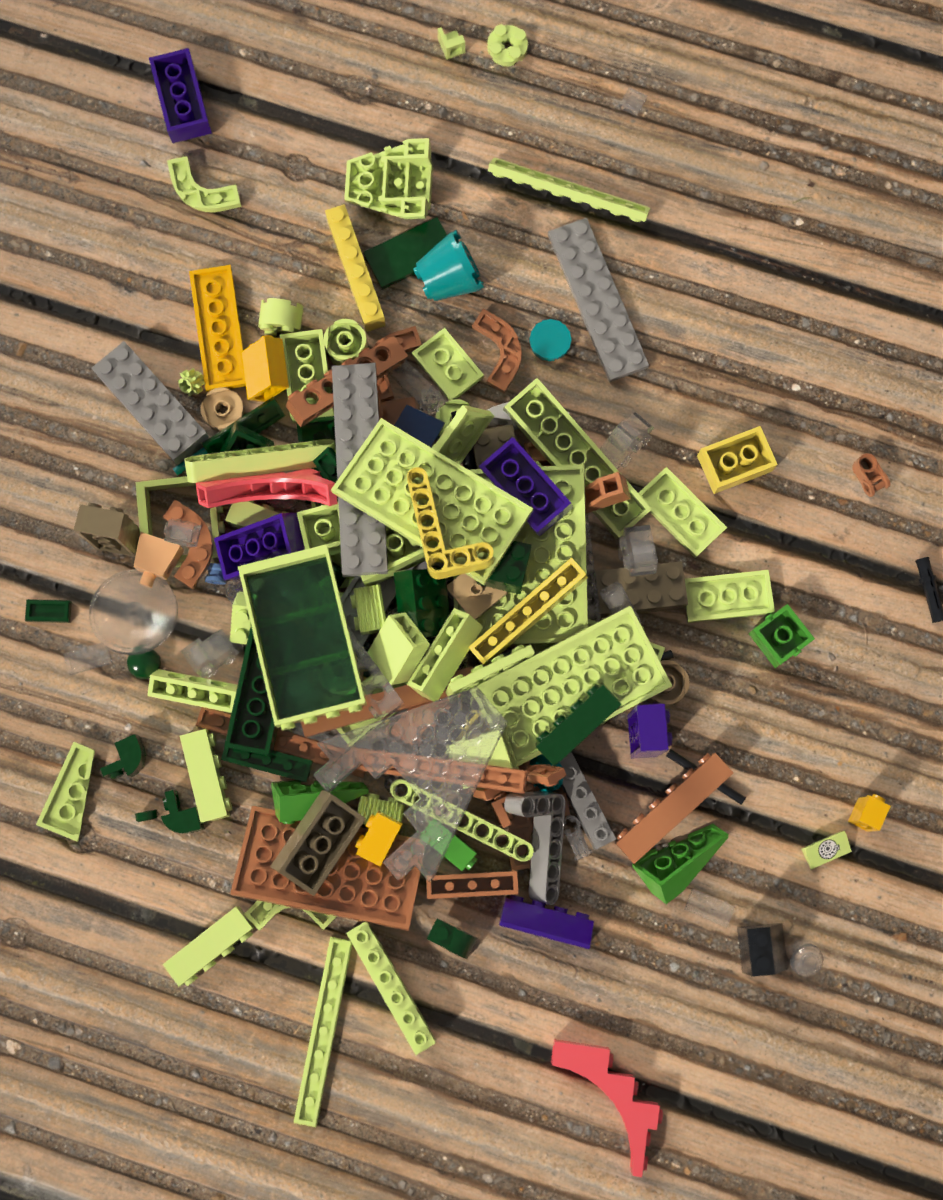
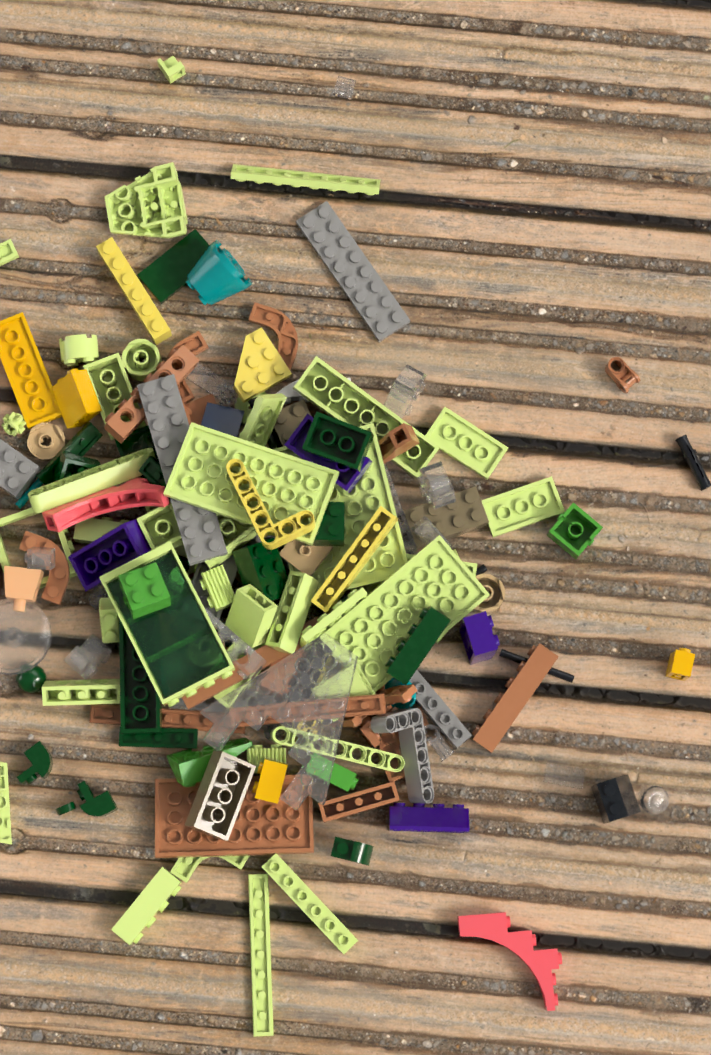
camera: 15 degrees left, 0 degrees up
yellowish green brick [180,729,232,823] -> none
medium blue wheel [205,563,227,585] -> none
yellowish green plate [412,328,484,401] -> none
yellowish green plate [487,25,528,66] -> none
teal tile [529,319,572,362] -> none
bright green wedge [632,824,729,905] -> none
light yellow brick [697,426,778,494] -> none
yellowish green slope [801,831,852,869] -> none
none -> bright green brick [119,562,171,619]
none -> light yellow plate [233,327,292,403]
none -> dark green brick [302,411,374,472]

